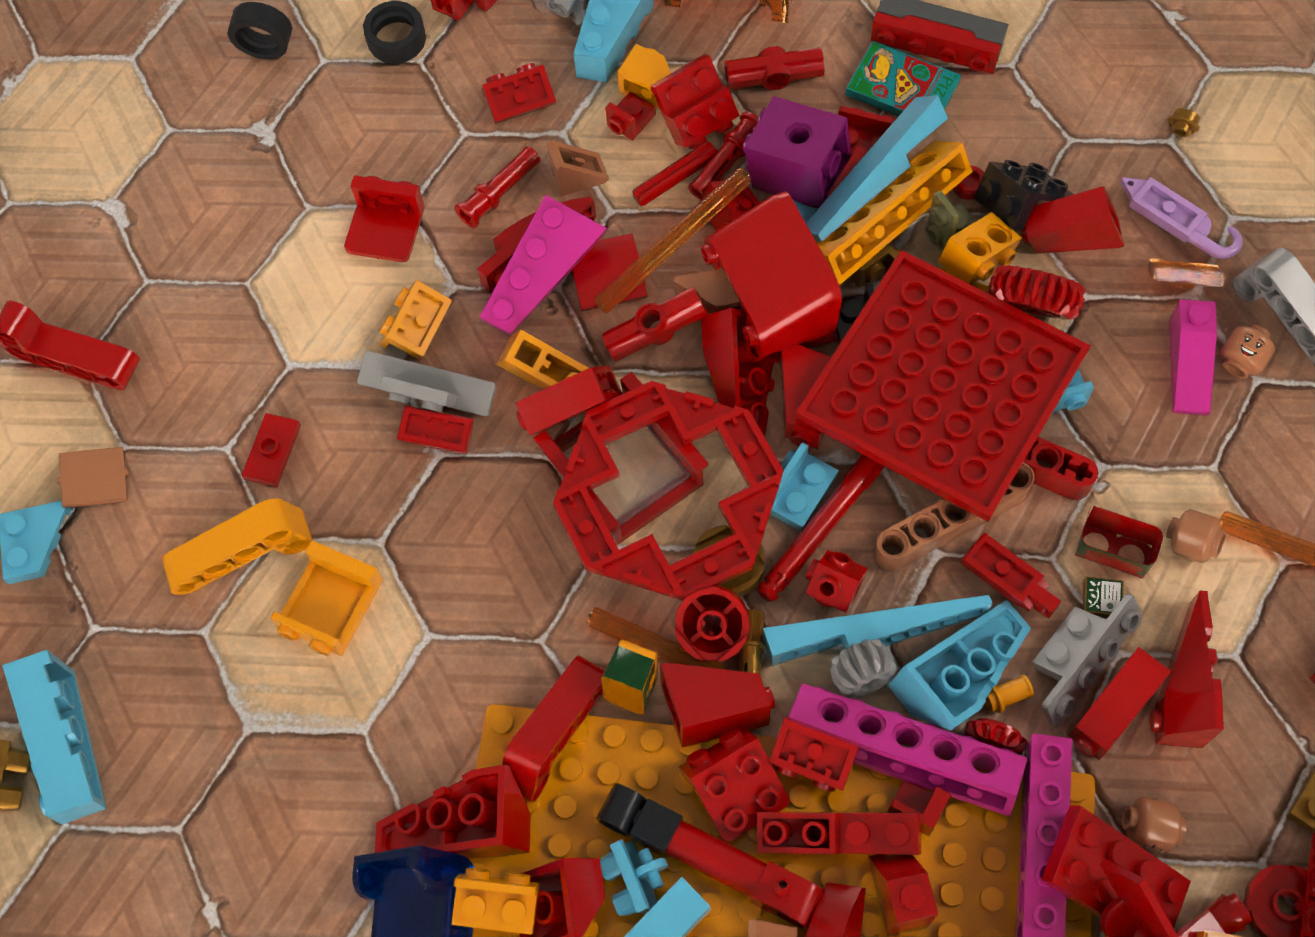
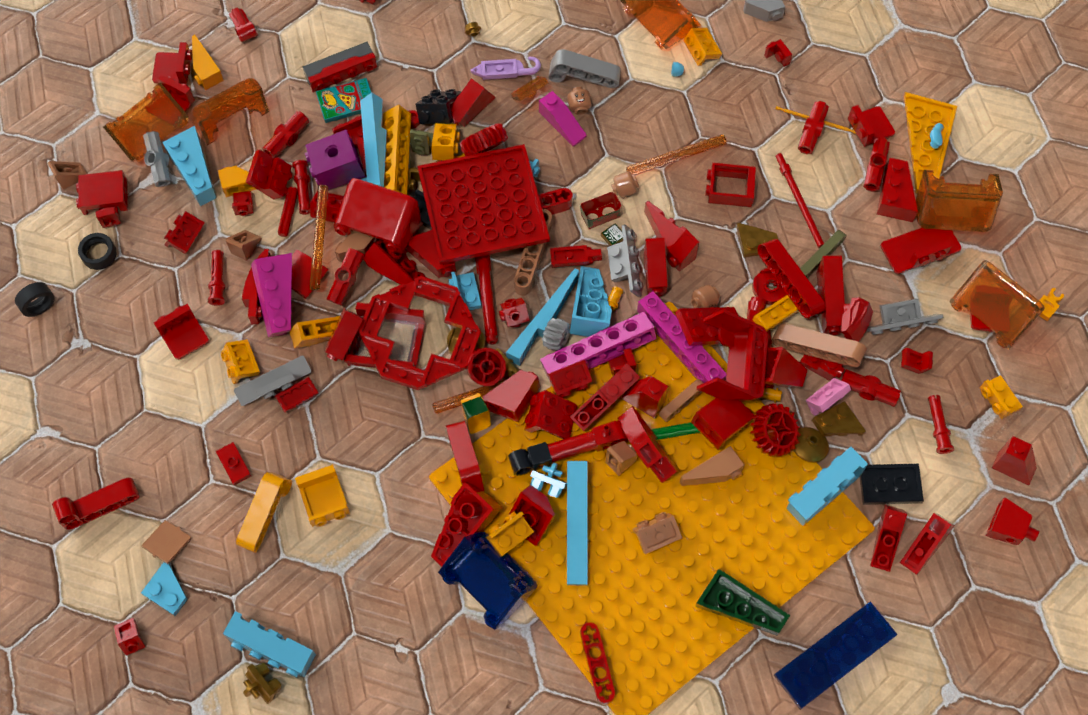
camera: 50 degrees left, 0 degrees up
red gear [964,718,1027,755] -> none

